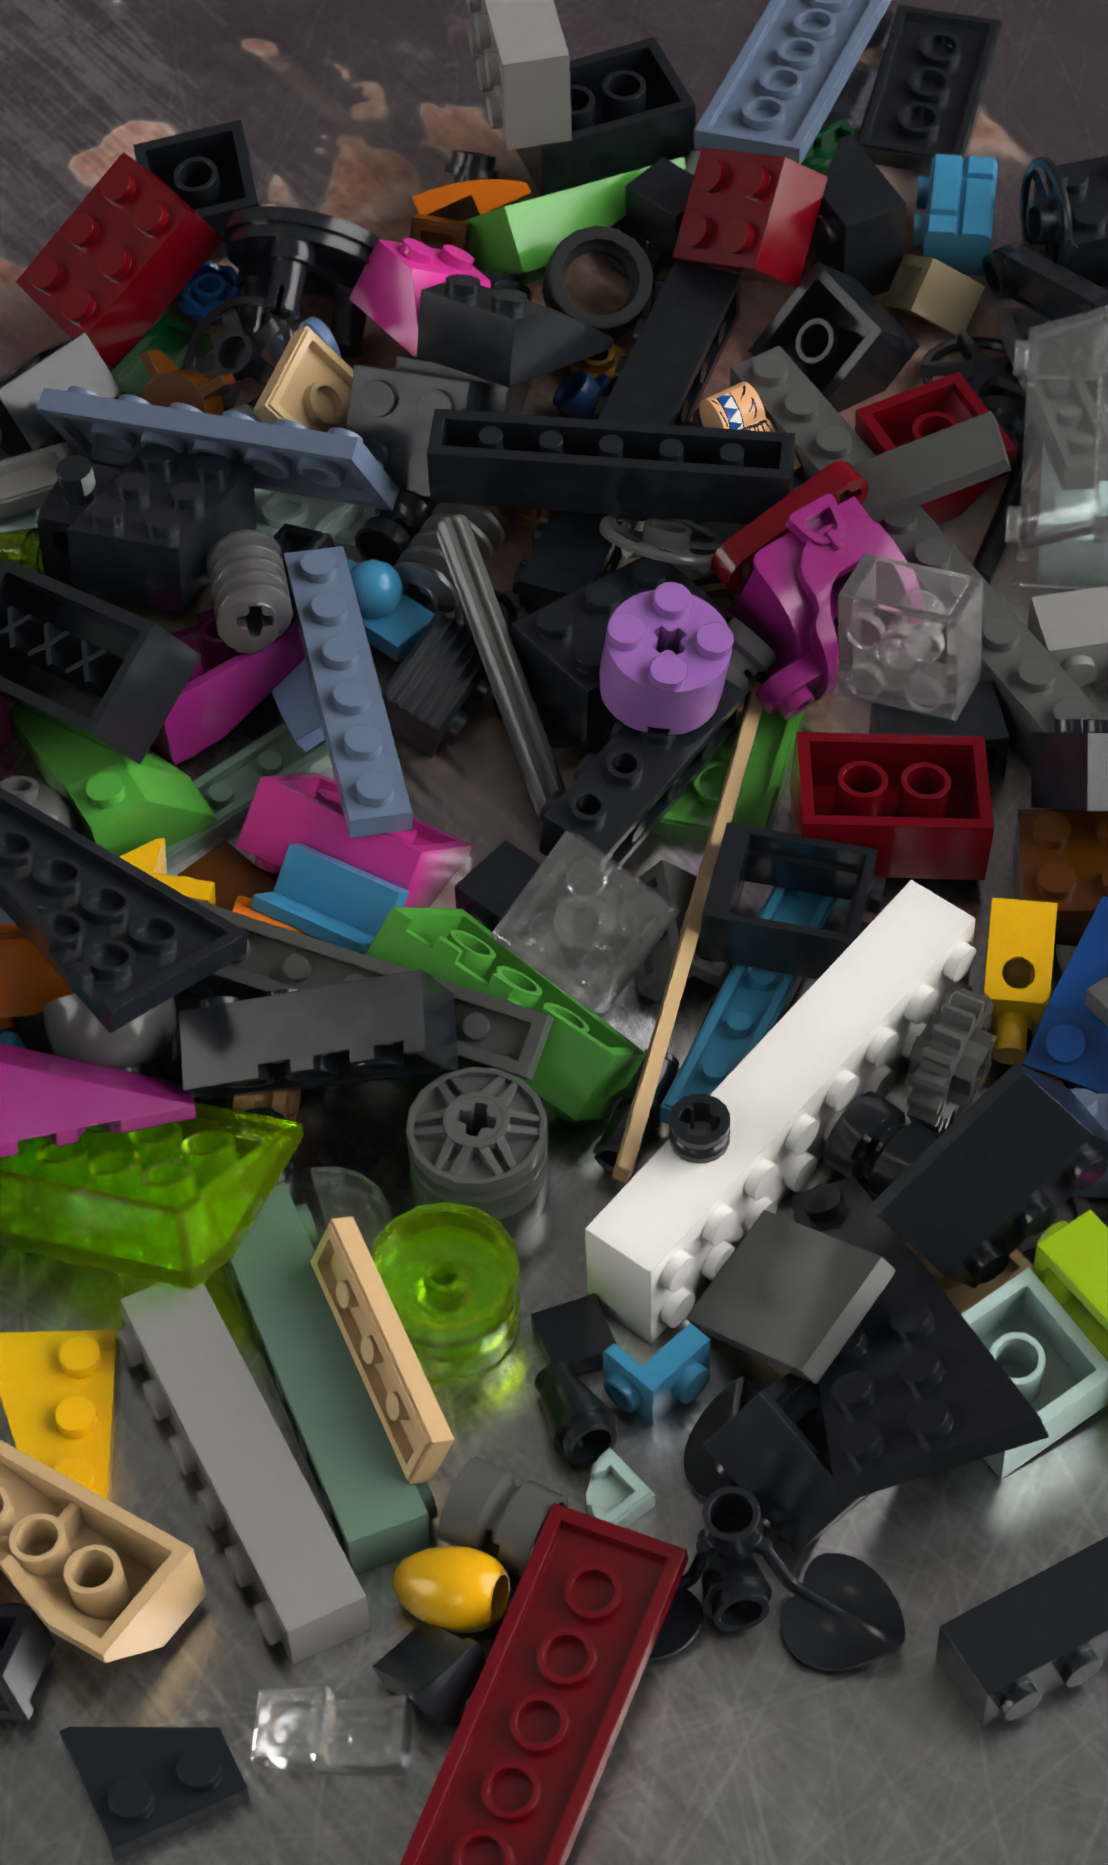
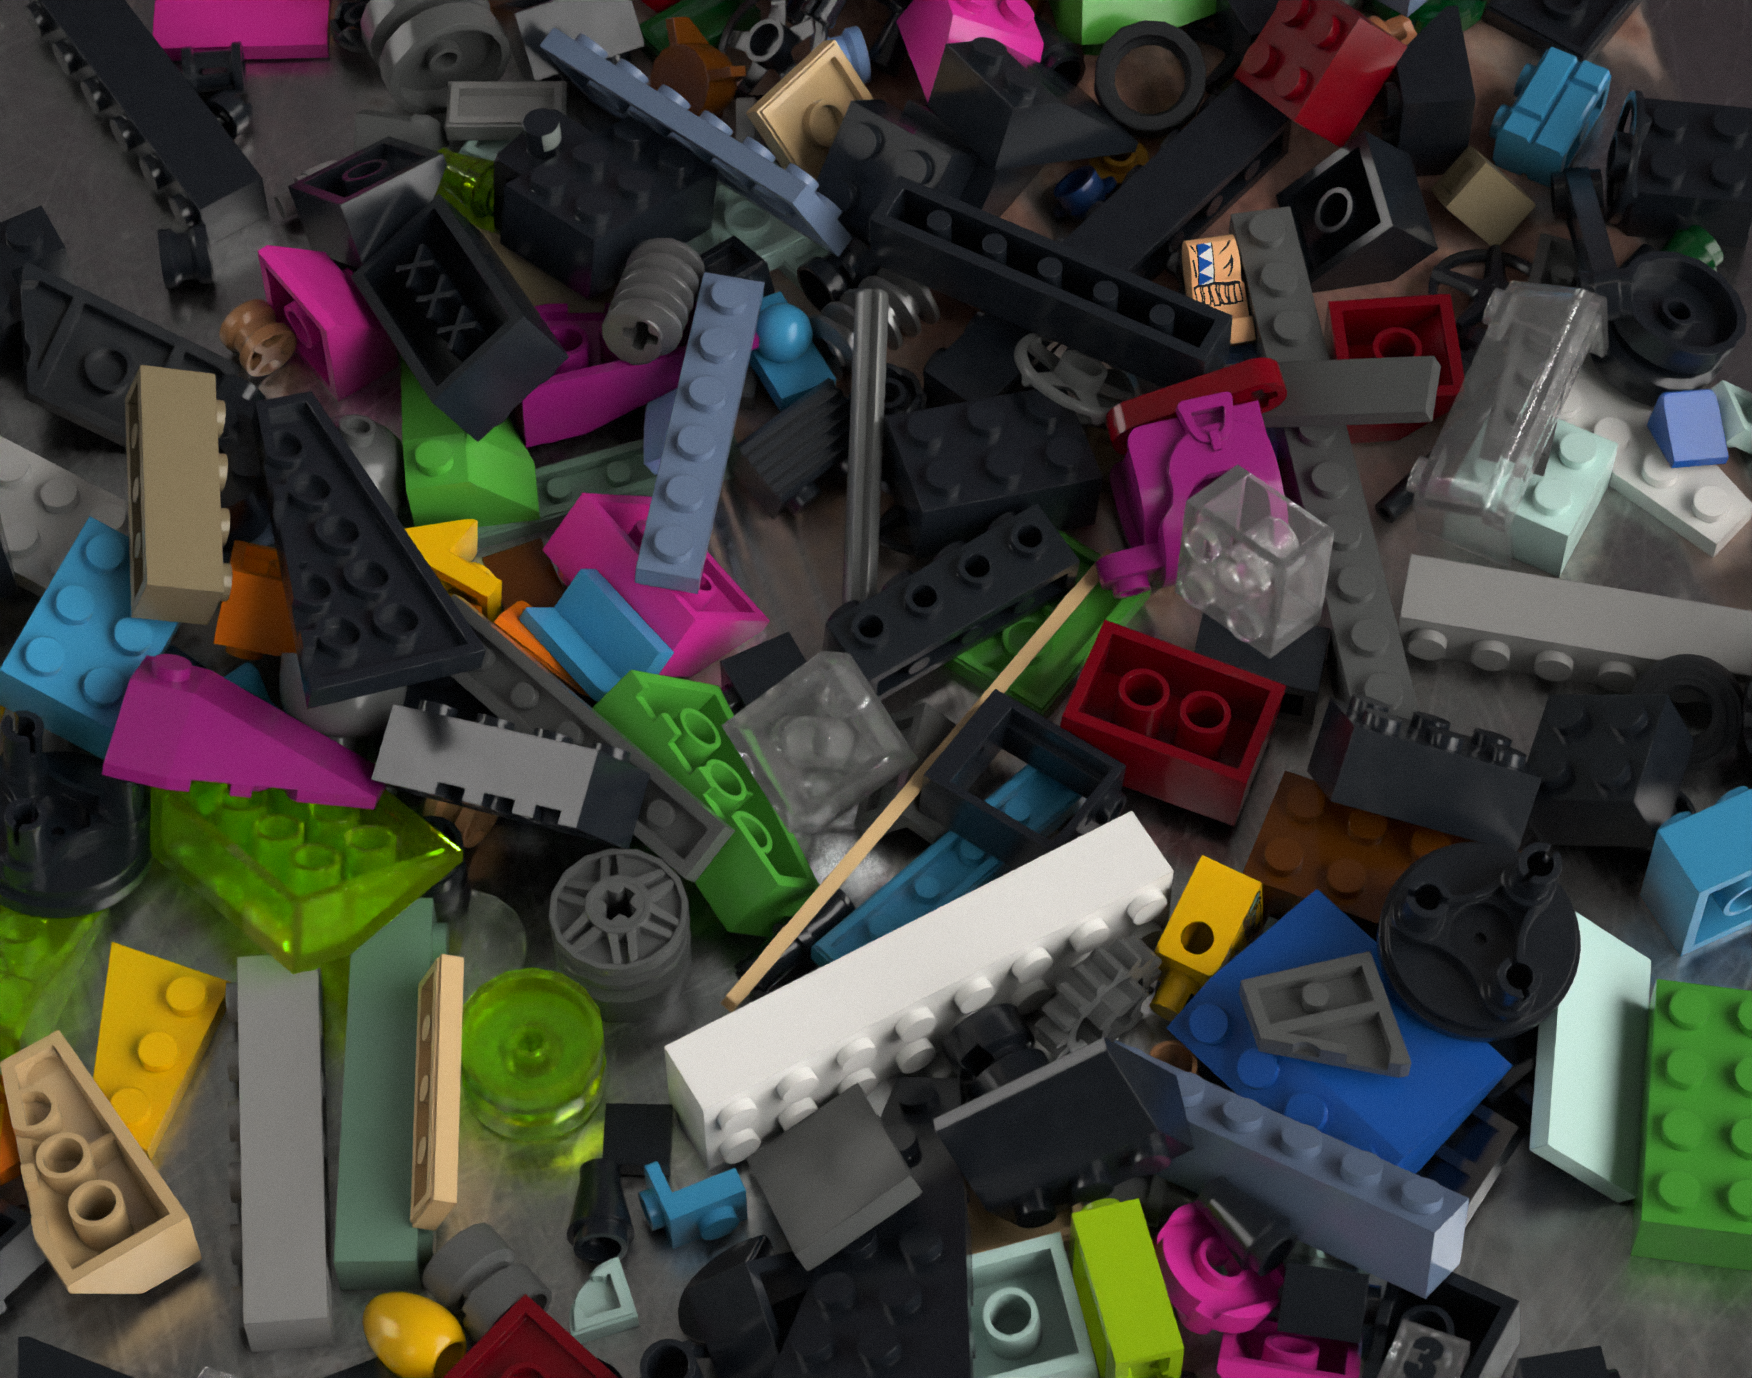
camera: 20 degrees right, 5 degrees up
medium lavender brick [599,582,734,735] -> none
black bush [669,1094,730,1164] -> none
dark grey wheel [726,617,779,695] -> none

